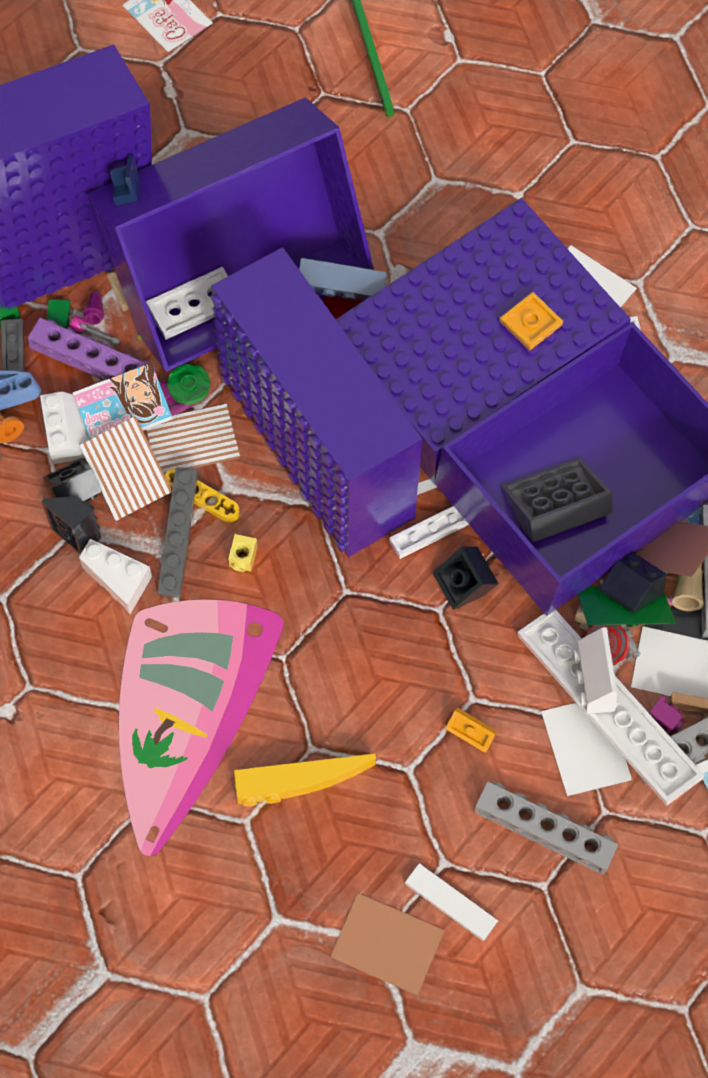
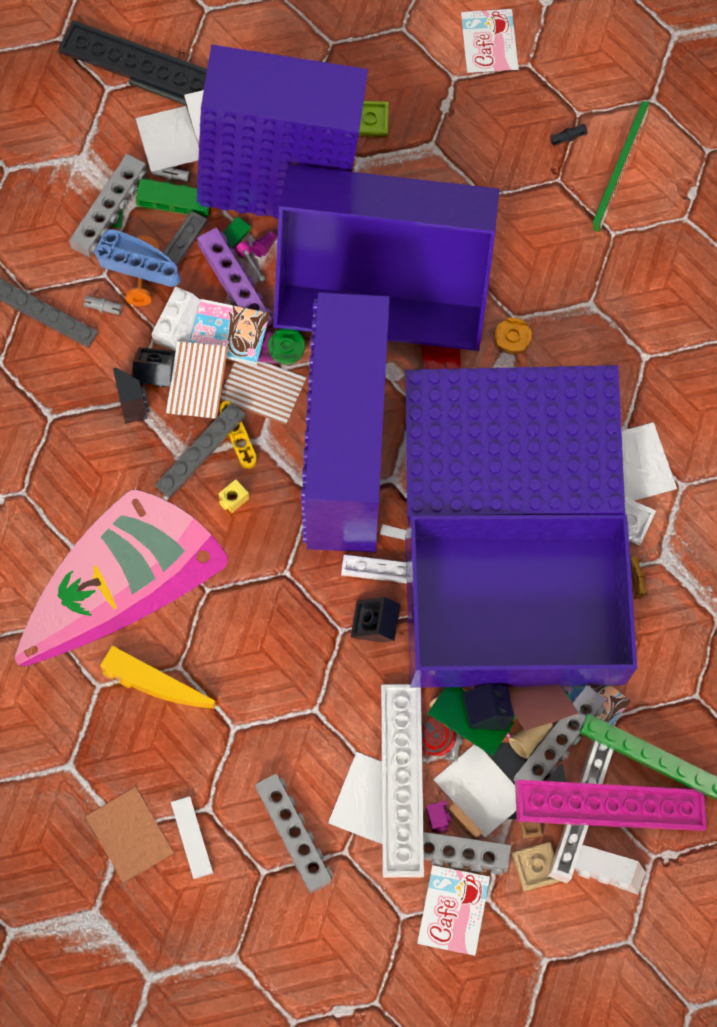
camera: 35 degrees right, 5 degrees up
white wedge [79,539,152,614] -> none
dark blue panel [110,154,140,205] -> none
white plate [146,267,228,339] -> none
sand blue wedge [299,258,388,302] -> none
light orange plate [446,708,498,753] -> none
light orange tile [500,292,563,351] -> none
dark grey slope [501,457,613,542] -> none
white slope [574,627,617,714] -> none
none -> light orange tile [495,318,532,354]
none -> black pin [550,123,588,146]

